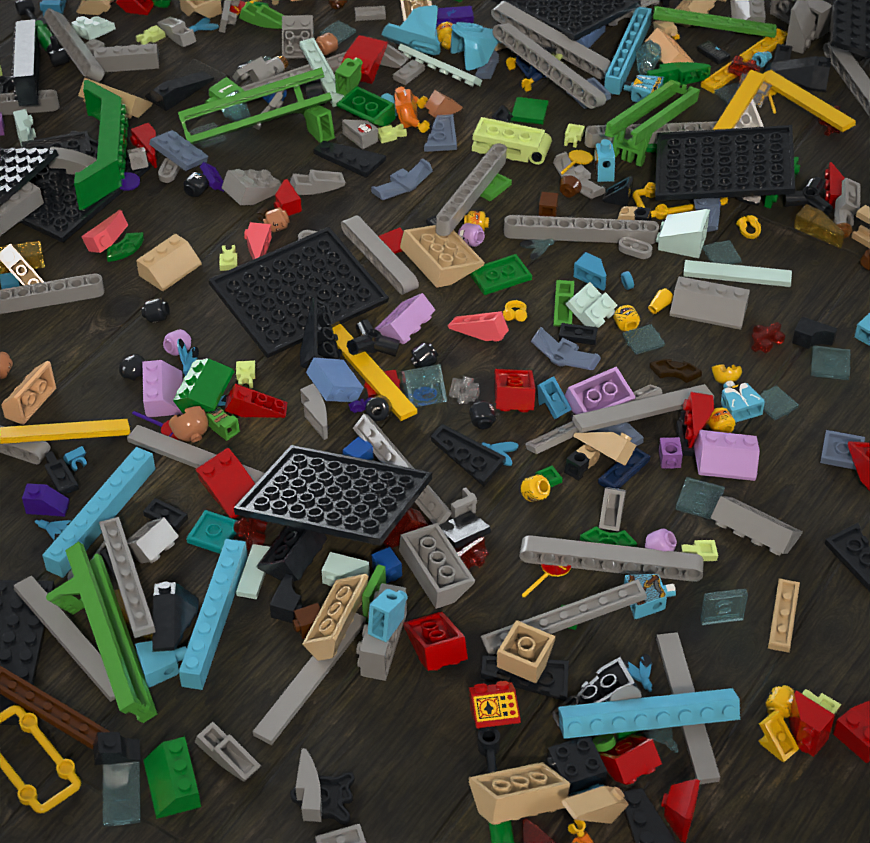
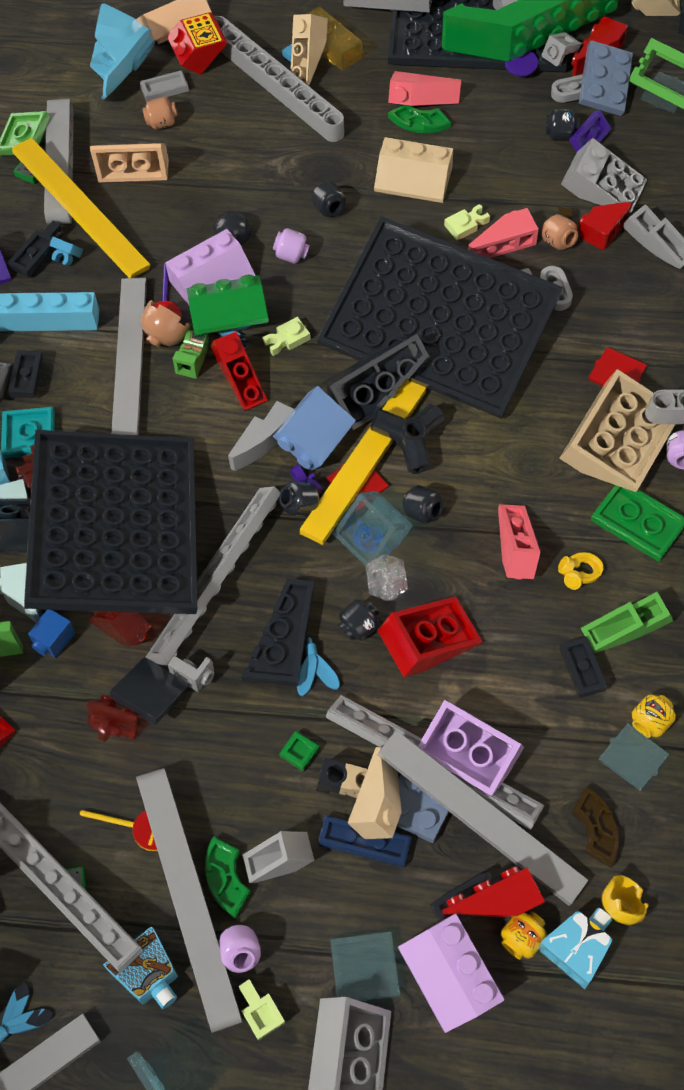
camera: 65 degrees right, 15 degrees up
dark azure piece [177,339,199,376] -> none
red slope [196,448,255,519] -> none
light grey beam [341,215,419,295] -> none
blue brick [343,437,374,461] -> none
lavender slope [375,293,435,345] -> none
light grey slope [399,523,475,609] -> none
yellow head [521,475,550,502] -> none
sand blue plate [531,327,601,370] -> none
dark azure slope [537,376,572,419] -> none
light aqua plate [566,282,618,328] -> none
medium lavender brick [659,437,682,468] -> none
clear light blue piece [760,385,799,420] -> none

